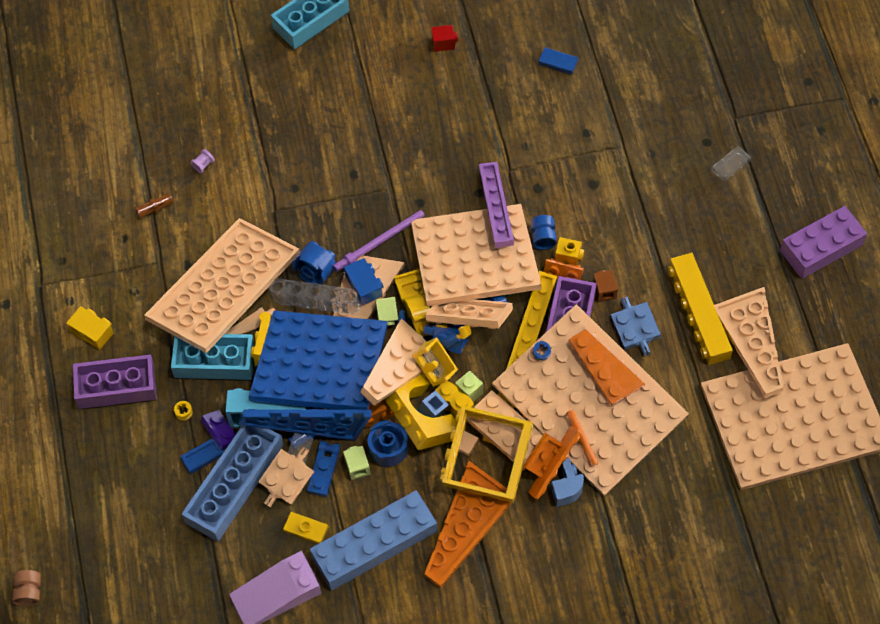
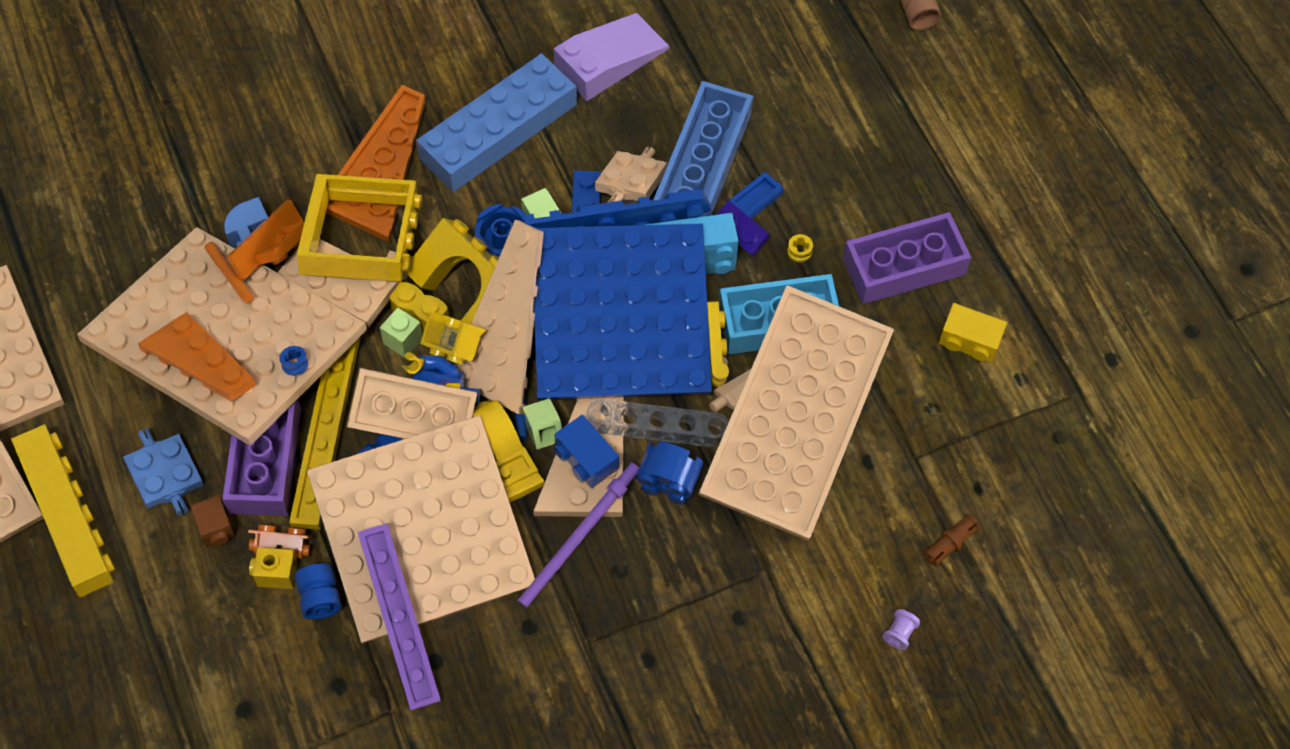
camera: 165 degrees right, 0 degrees up
yellow plate [283,512,329,544] -> none
medium blue brick [416,390,449,418] -> none

